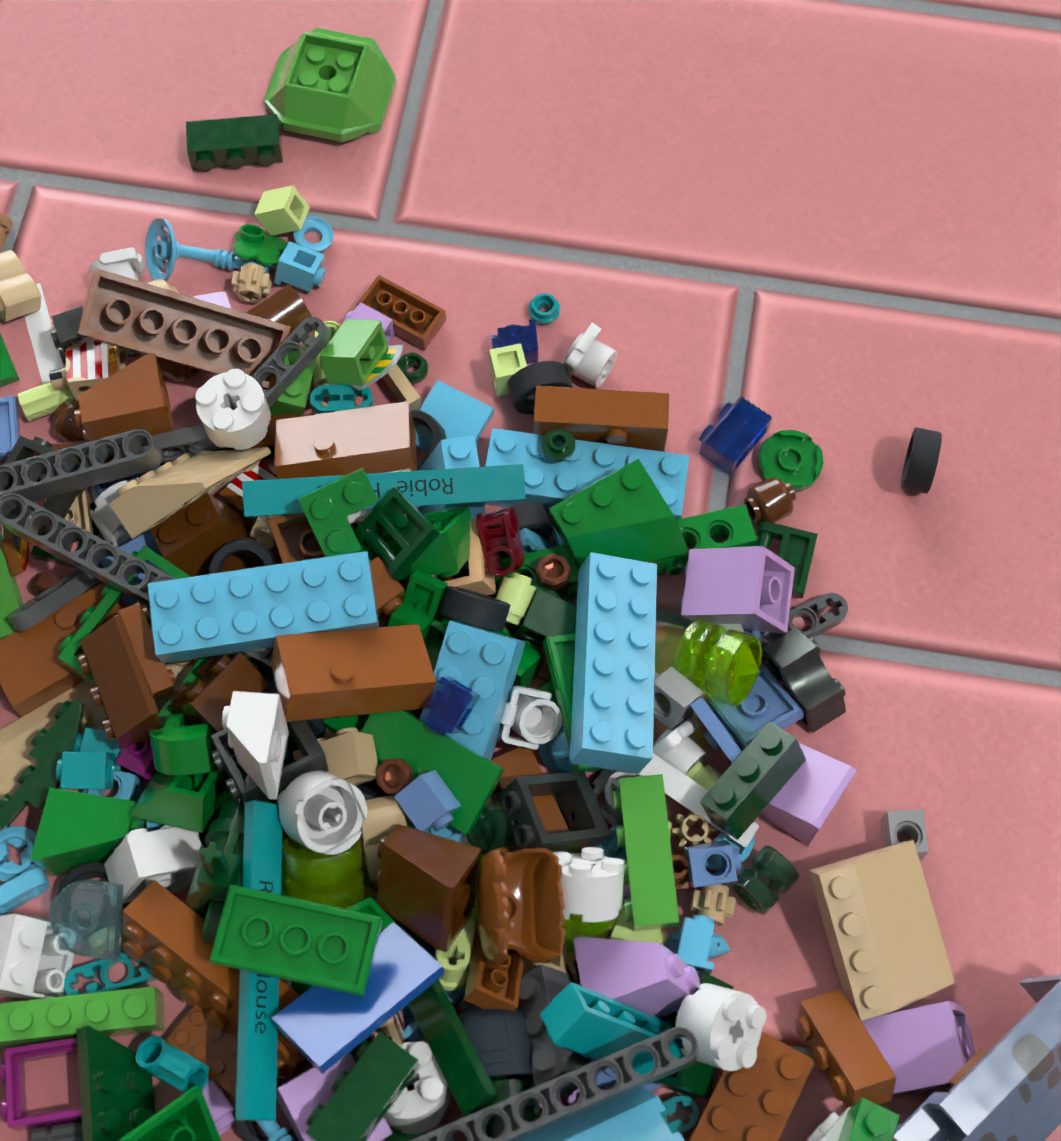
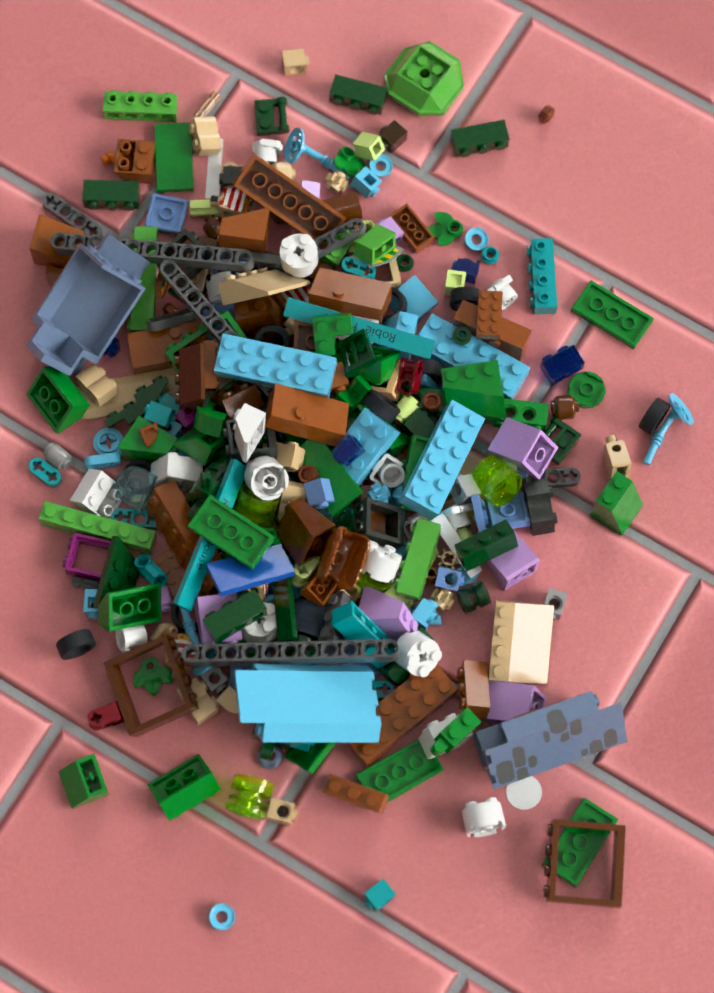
camera: 20 degrees right, 5 degrees up
none -> dark orange tile [138,422,158,448]
none -> dark green plate [254,97,290,136]
none -> tan brick [282,48,309,76]
none -> medium azure gear [367,482,391,504]
none -> dark brown brick [379,120,408,153]
none -> green plate [428,212,463,246]
none -> dark green brick [450,119,510,157]
none -> medium azure piece [464,227,489,251]
none -> dark orange piece [476,290,503,340]
none -> teal brick [526,238,558,315]
none -> copper tile [538,105,555,124]
none -> green tile [571,280,654,349]
none -> green slope [590,471,643,536]
none -> tan torso [603,435,632,481]
none -> medium azure dish [643,393,694,465]

